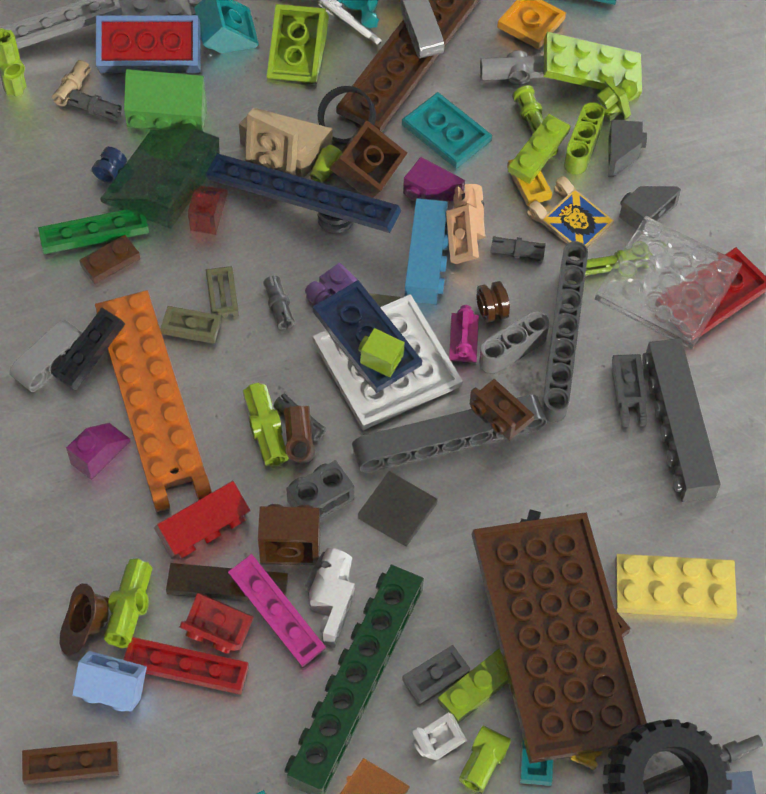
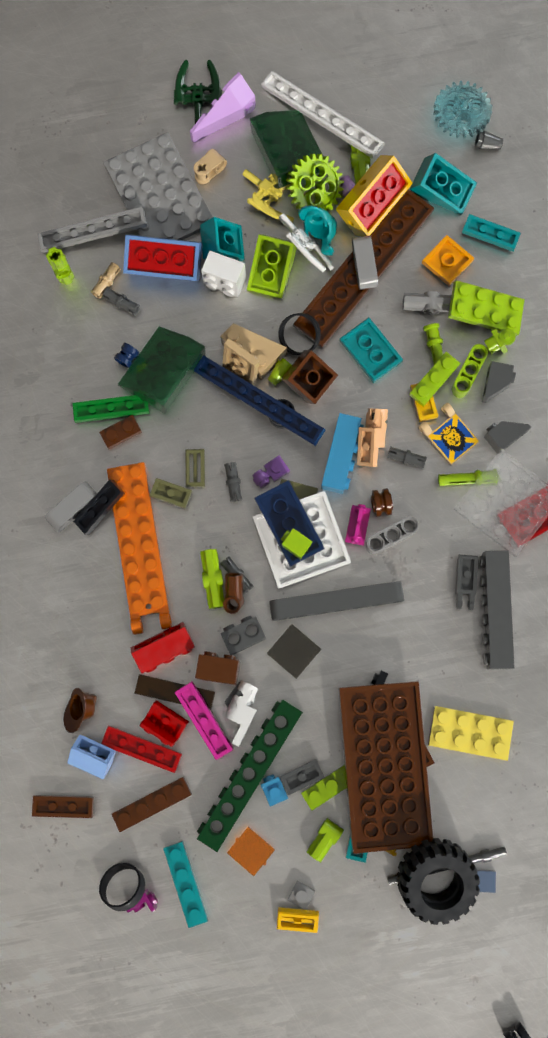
camera: 15 degrees right, 20 degrees up
magenta slope [66,423,131,480] -> none
lime piece [104,558,153,648] -> none
bright green slope [124,69,207,133] -> none
clear red slope [188,186,228,235] -> none
magenta slope [403,157,465,202] -> none
white bracket [412,712,467,760] -> none
reddish brown bracket [469,379,535,441] -> none
dark grey beam [542,241,588,422] -> none
none -> reddish brown plate [111,776,192,832]
none -> white brick [201,251,246,297]
none -> dark azure bracket [260,774,288,807]

